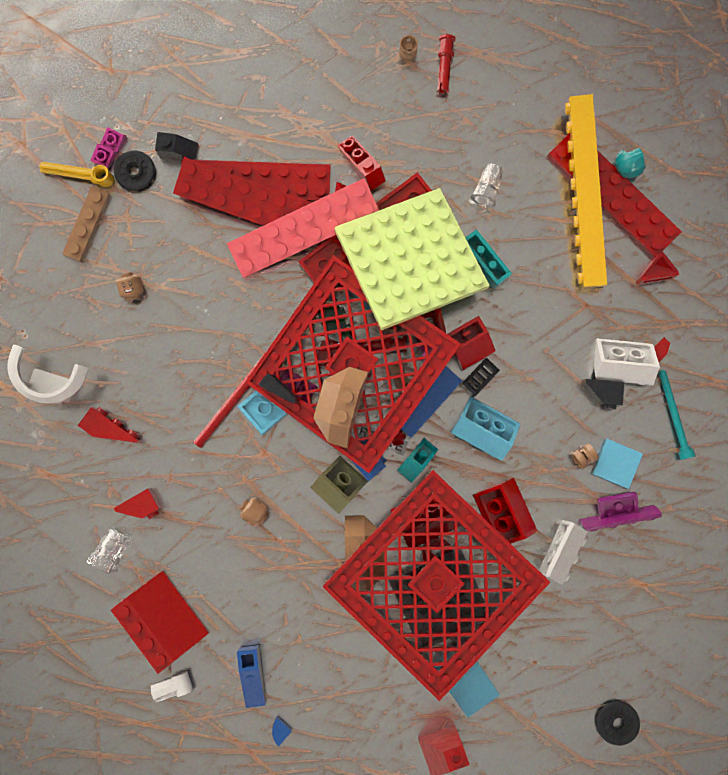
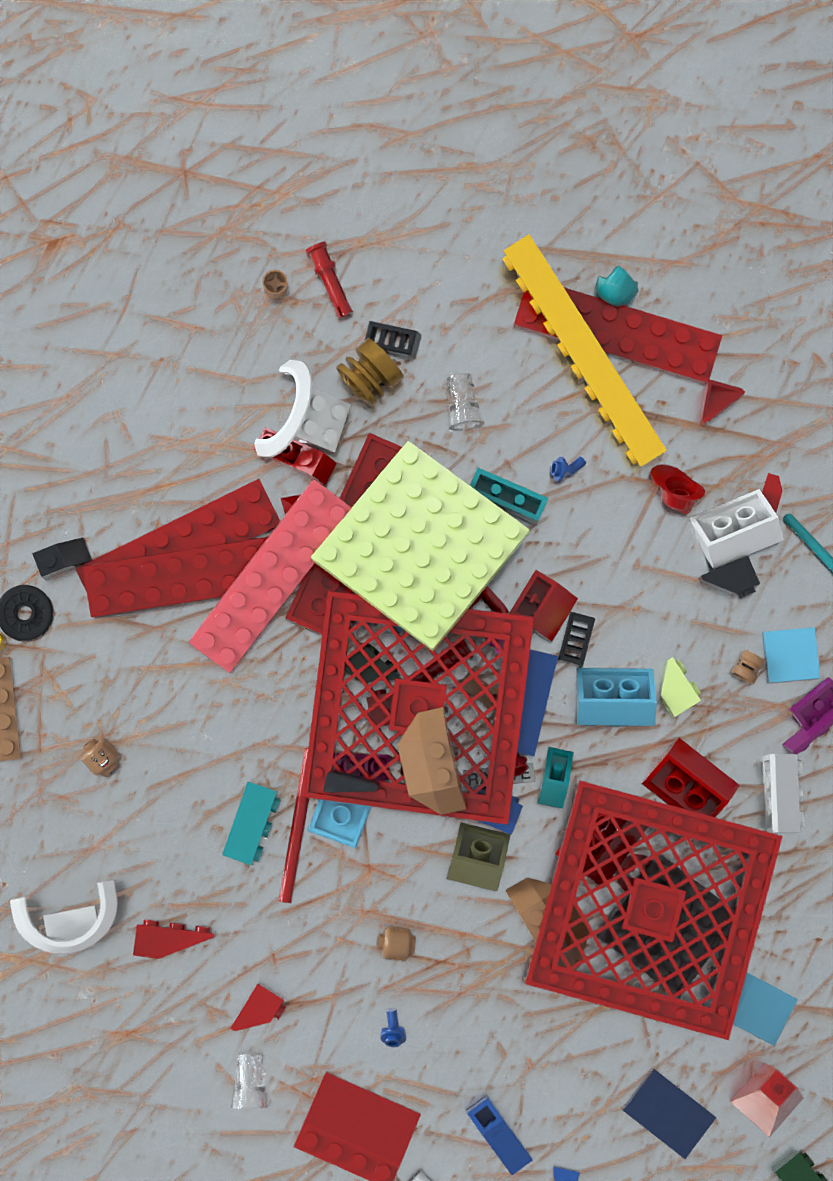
camera: 30 degrees left, 0 degrees up
none -> teal brick [222,782,281,866]
none -> white piece [254,360,351,457]
none -> pearl gold wheel [336,338,404,407]
none -> black slope [365,321,421,359]
none -> blue plate [380,1008,406,1047]
none -> blue plate [551,456,586,482]
none -> dark blue tile [623,1069,717,1159]
none -> red piece [650,464,705,514]
none -> yellowish green slope [659,657,701,718]

